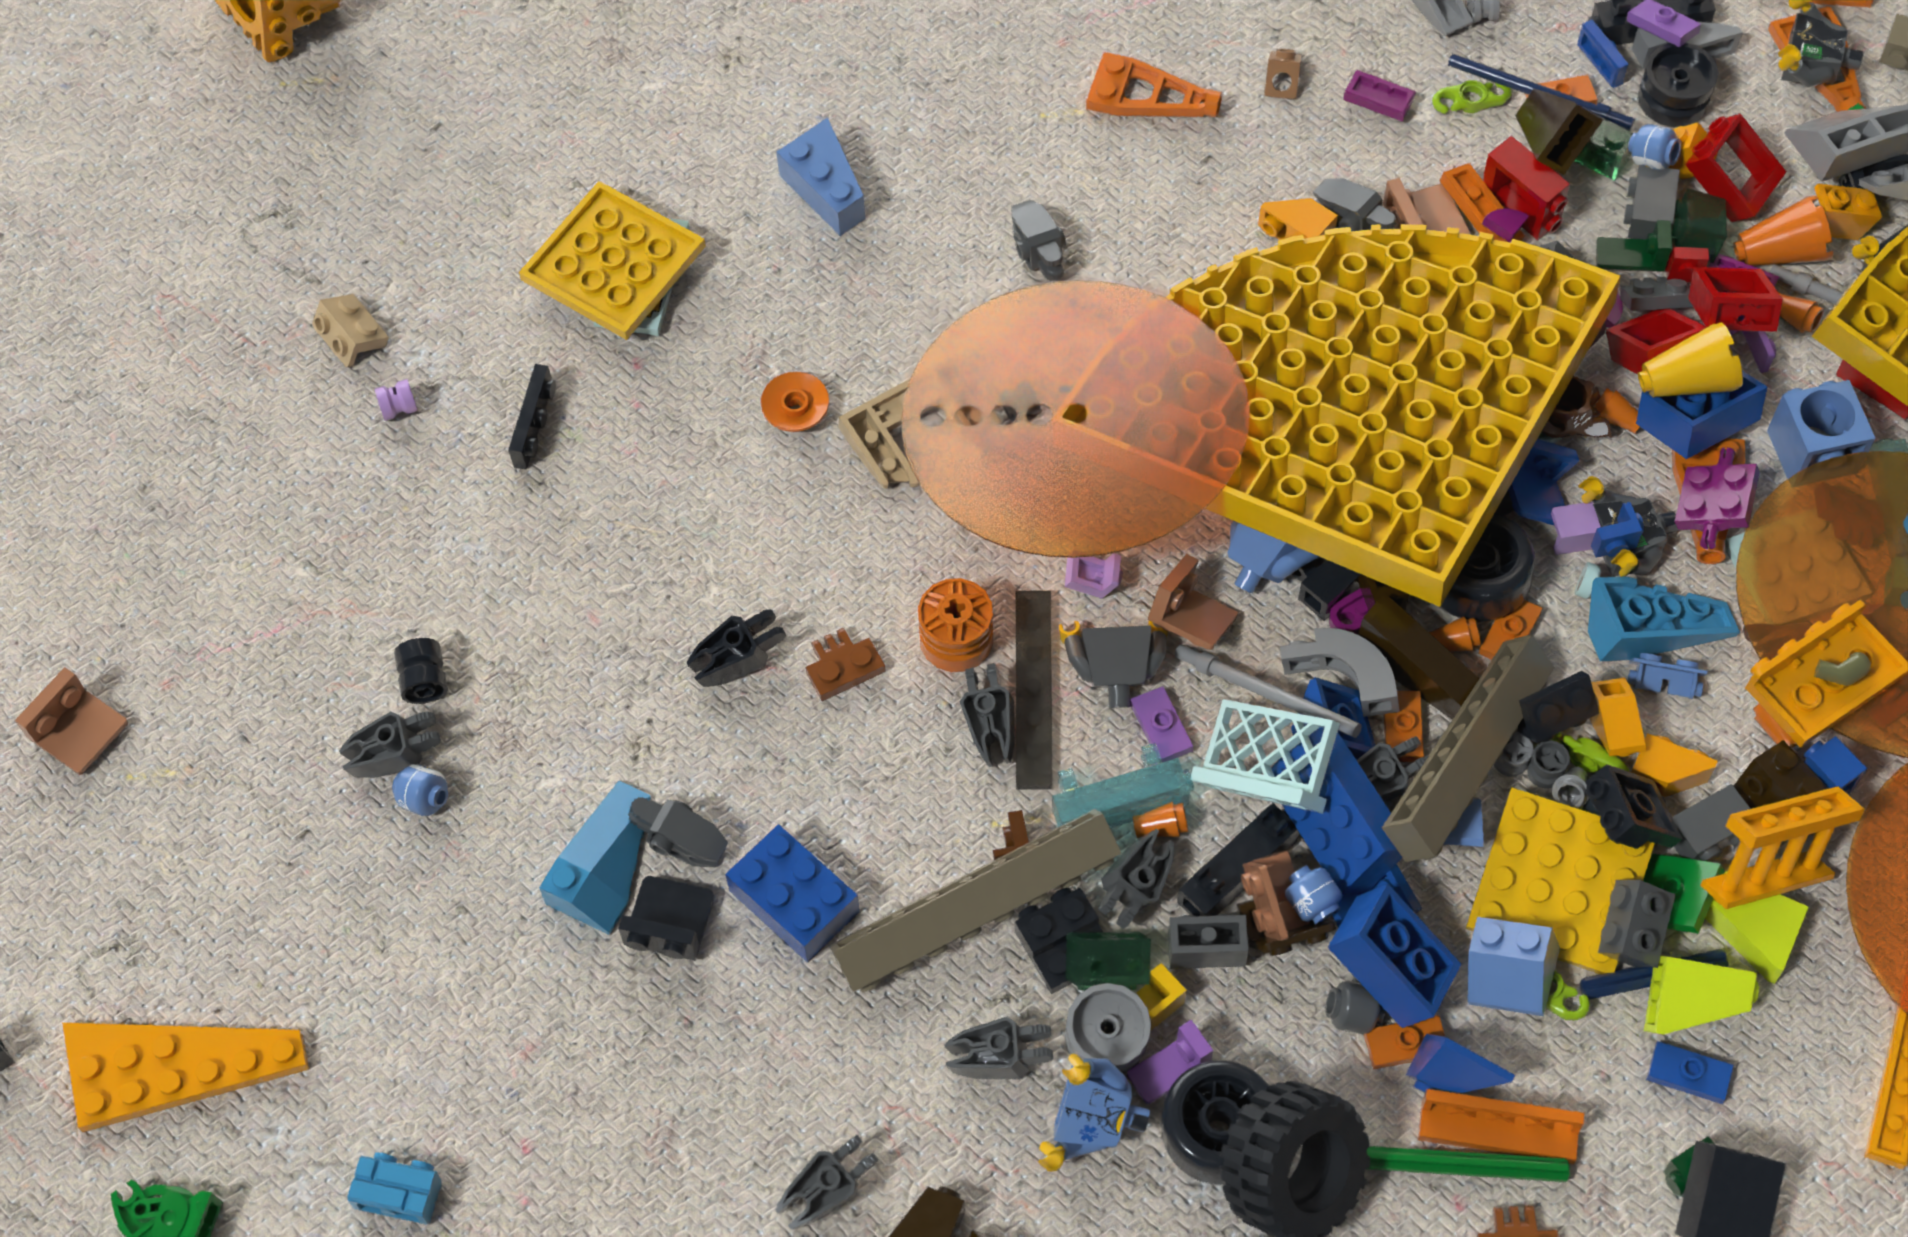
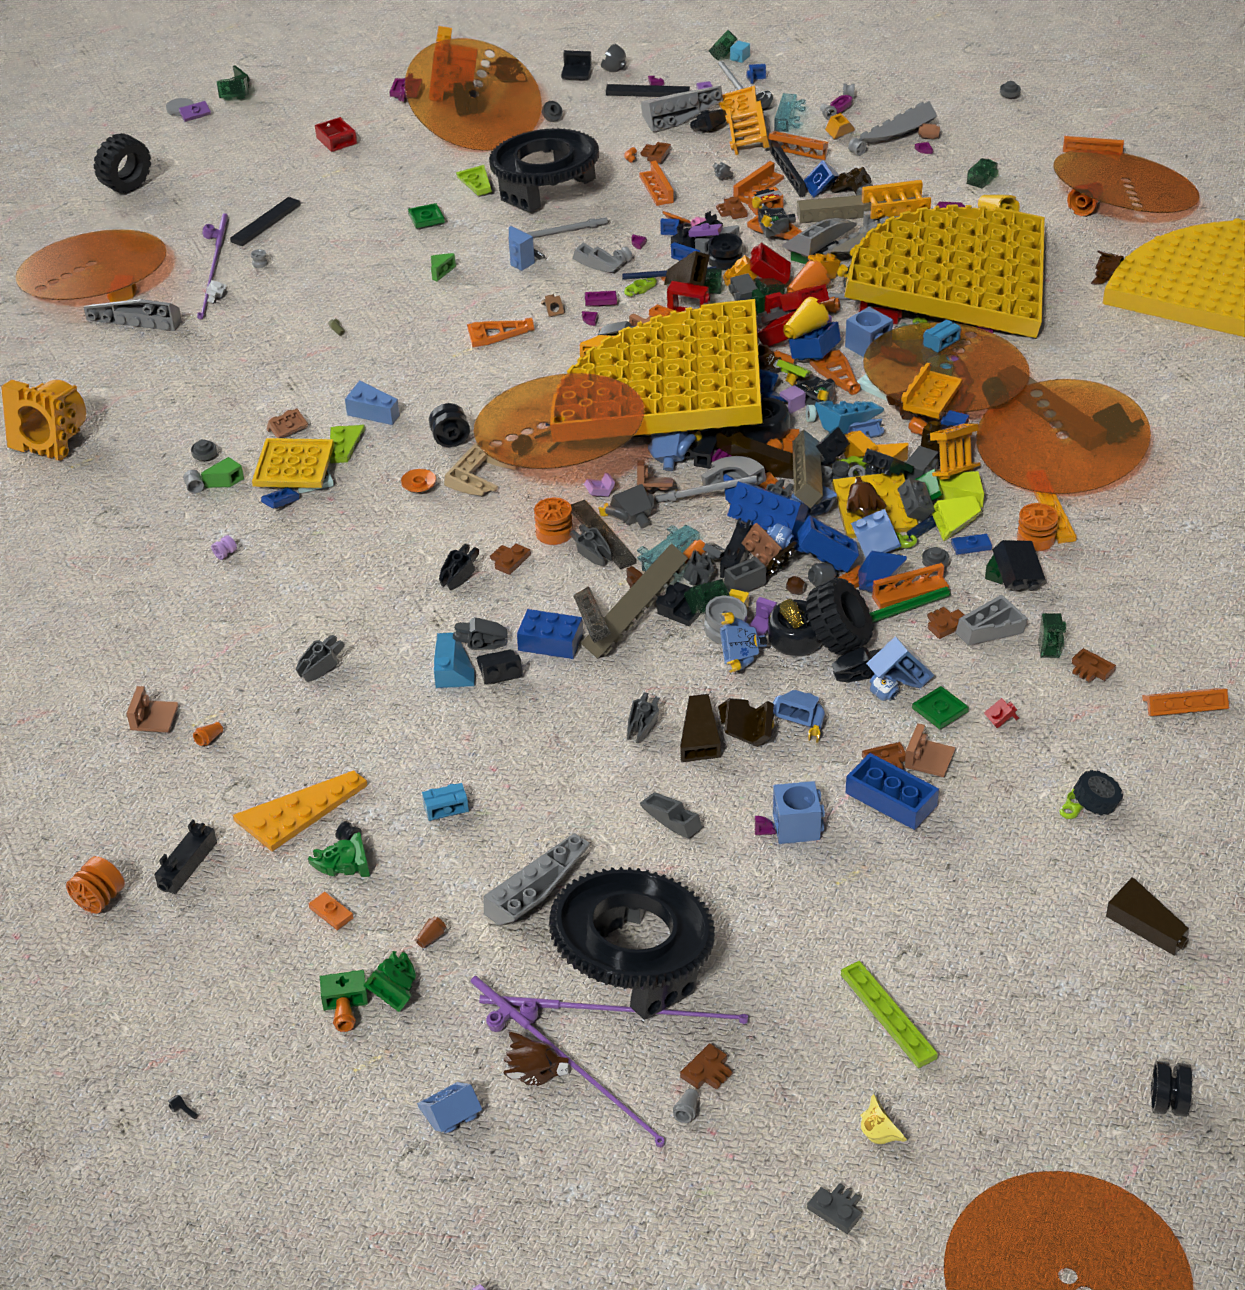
camera: 30 degrees left, 20 degrees down
tan bracket [312,294,389,367] -> none
medium blue head [392,764,448,816] -> none
black wheel [394,638,448,704] -> none
black plate [508,364,556,470] -> none
dark grey hinge [945,1017,1053,1079] -> none
dark grey hinge [1011,200,1066,282] -> none
medium lavender plate [1130,686,1193,764] -> none
light aqua fence [1190,699,1340,814] -> none
blue bracket [1591,502,1644,558] -> none
medium blue head [1628,124,1682,170] -> none
magenta plate [1675,447,1760,549] -> none
olive arm [1814,652,1871,686] -> none
none -> light grey wheel [183,470,204,494]
none -> dark grey plate [191,439,217,460]
none -> orange cone [193,722,223,746]
none -> bright green slope [201,457,244,488]
none -> blue plate [261,487,300,509]
none -> nougat bracket [267,408,308,438]
none -> lime wing [330,425,365,463]
none -> black wheel [335,821,362,840]
none -> black wheel [428,403,470,448]
none -> clear smoke tile [573,587,611,643]
none -> magenta tile [582,311,598,326]
none -> dark grey plate [703,542,725,560]
none -> lime wing [776,359,812,378]
none -> clear yellow cone [779,599,803,628]
none -> reddish brown tile [786,576,805,595]
none -> reddish brown piece [847,476,887,518]
none -> dark grey plate [922,547,949,568]
none -> orange wheel [1017,503,1058,551]

